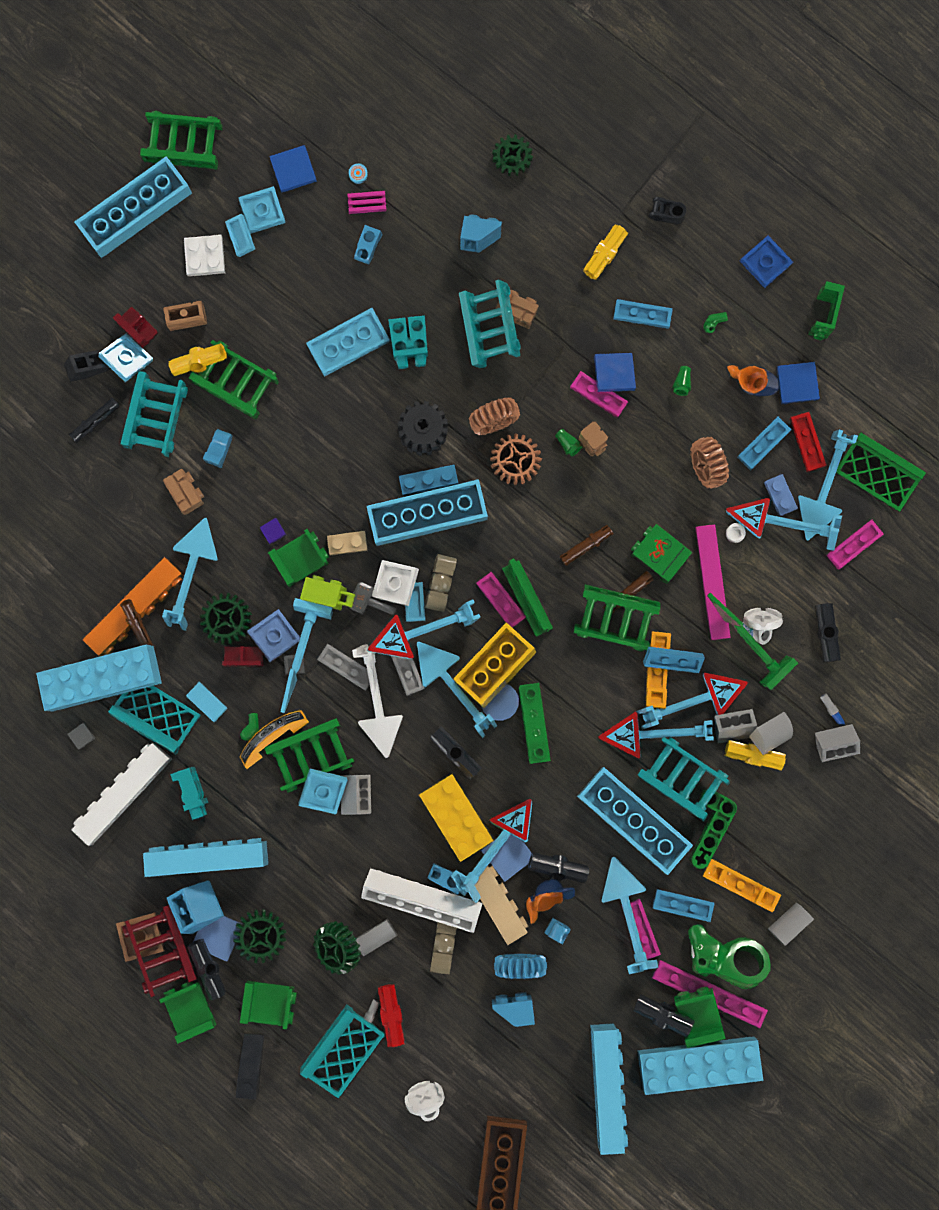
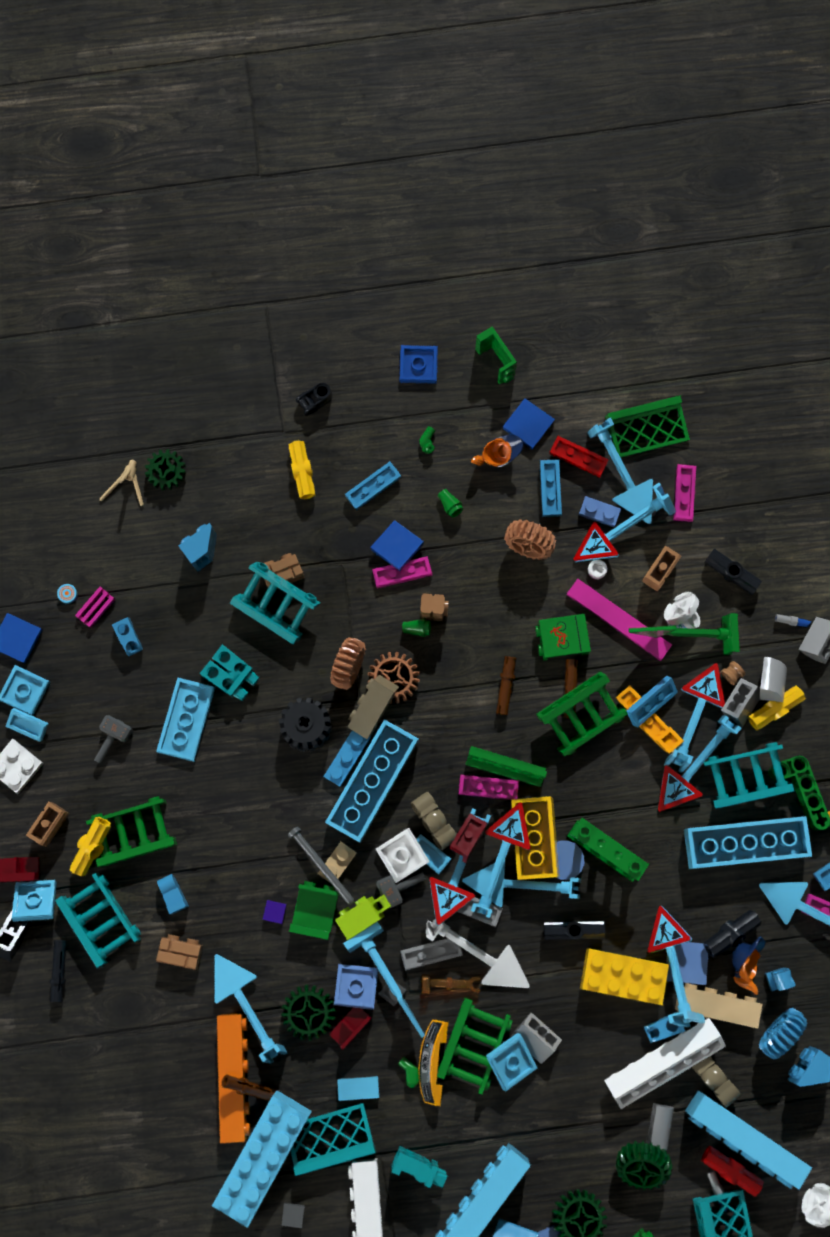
camera: 45 degrees left, 5 degrees down
none -> dark grey piece [94,715,133,764]
none -> tan plant [99,460,144,506]
none -> dark grey bar [288,827,354,905]
none -> dark tan brick [348,675,399,739]
none -> clear orange piece [421,974,480,994]
none -> dark red panel [449,813,487,863]
none -> piece [471,802,530,918]
none -> medium nougat brick [642,546,681,591]
none -> medium azure brick [685,1090,812,1189]
none -> medium nougat wheel [721,661,745,685]

